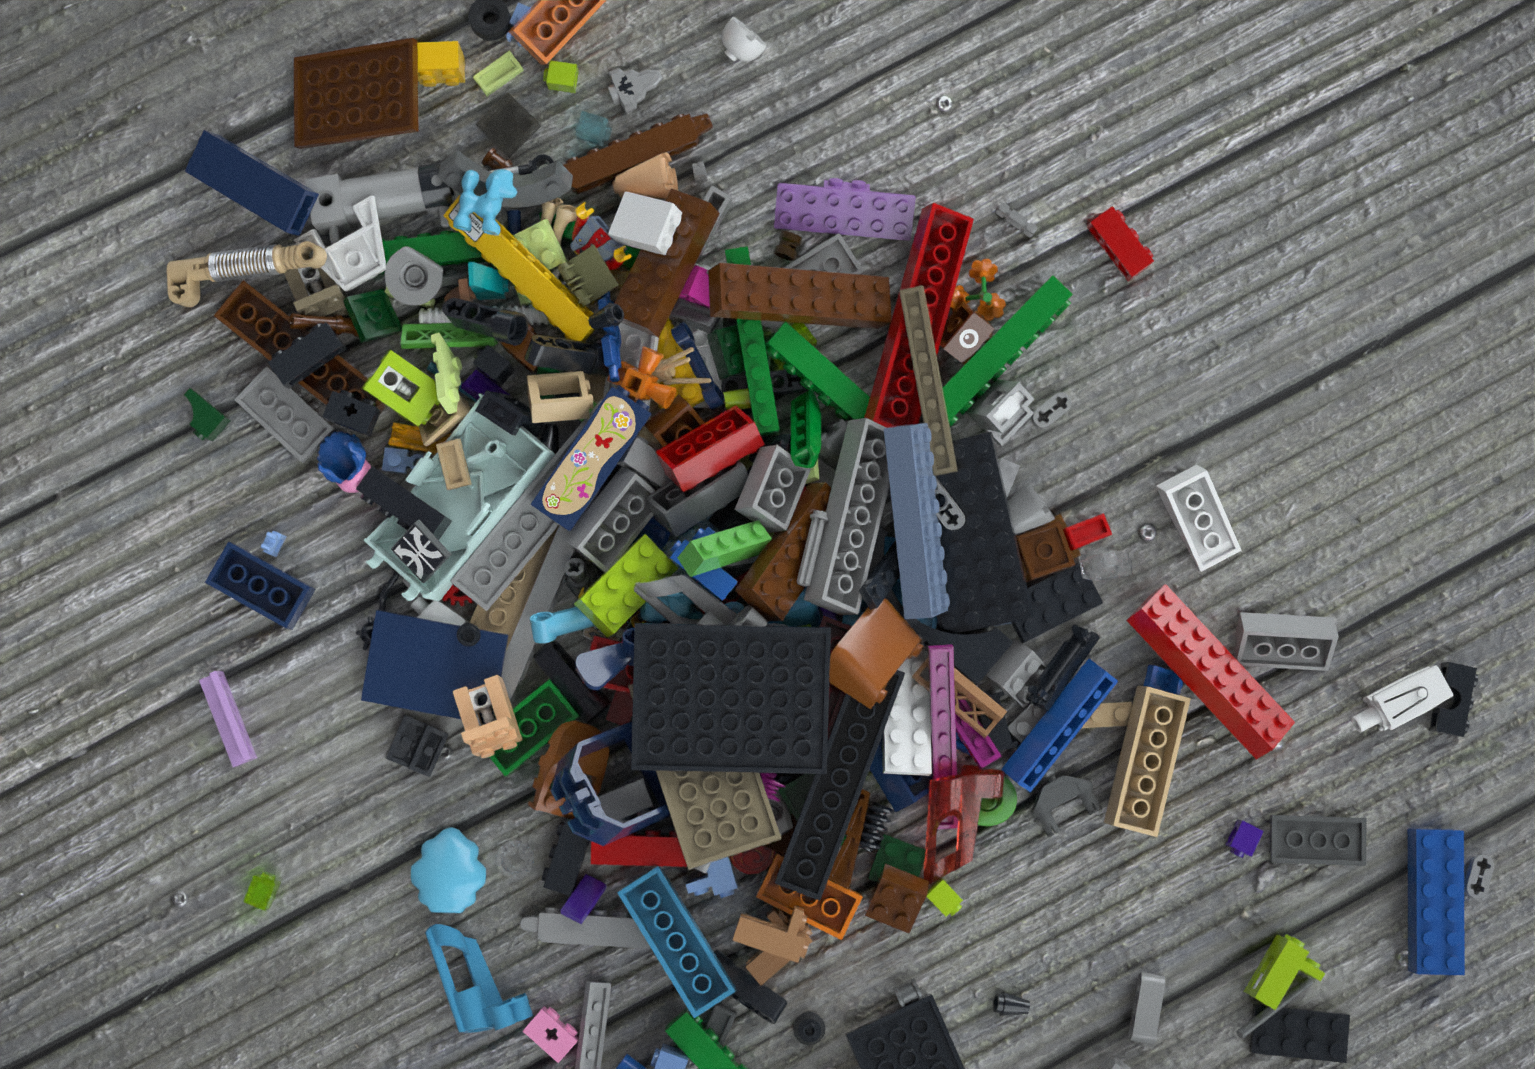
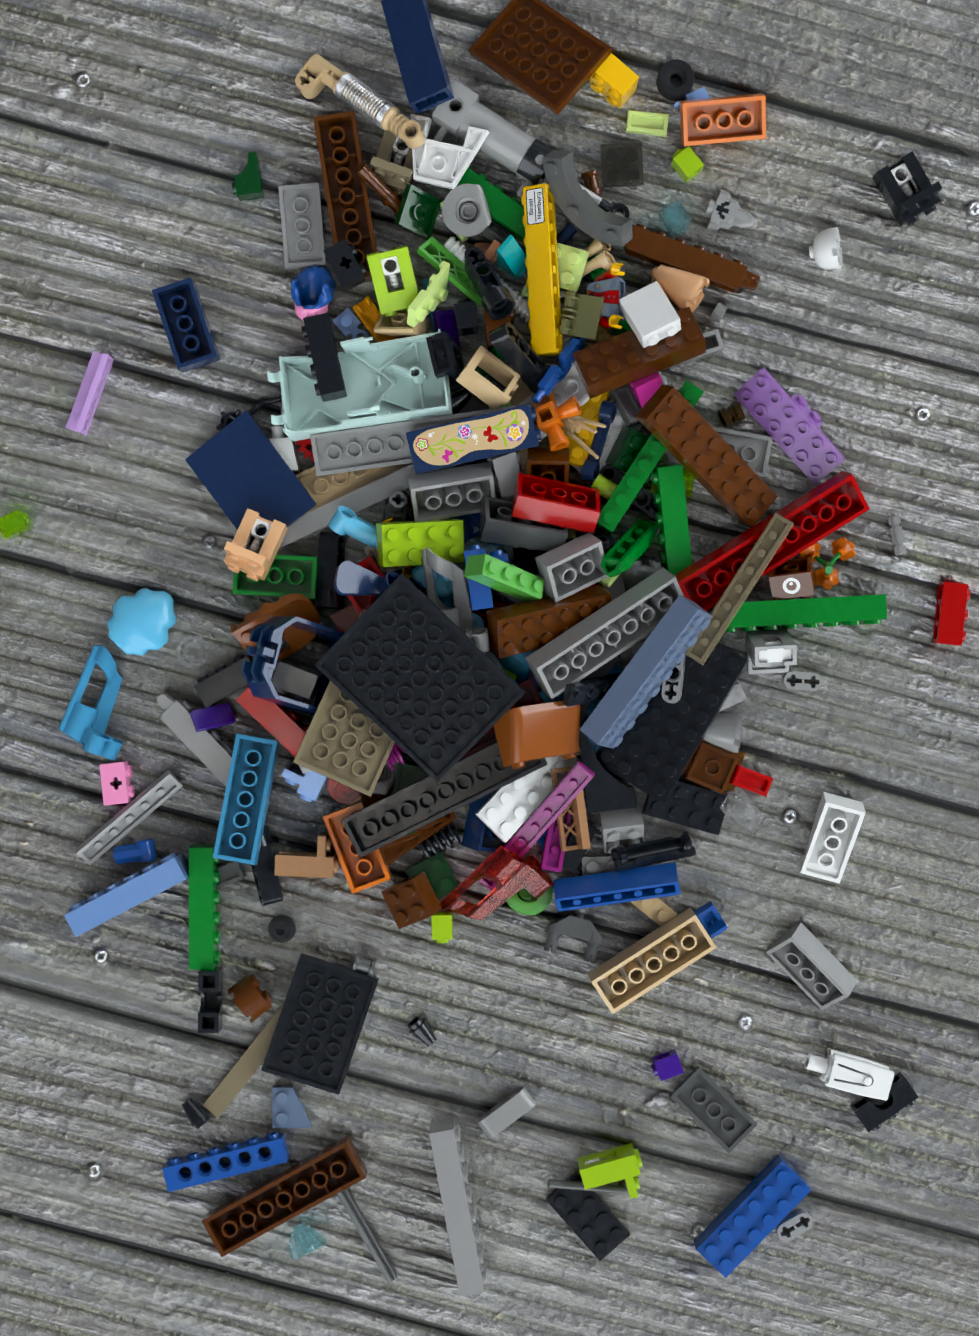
camera: 50 degrees right, 5 degrees up
light blue plate [261,531,287,557] -> none
black brick [267,322,346,389] -> none
black slope [385,715,449,777] -> none
tile [391,520,452,583] -> none
tan tile [436,439,471,490] -> none
medium azure animal [453,169,517,236] -> none
black plate [457,623,481,647] -> none
black cone [588,303,624,329] -> none
medium nougat brick [733,905,809,963] -> none
light grey axle [797,510,829,587] -> none
red brick [1126,584,1295,760] -> none

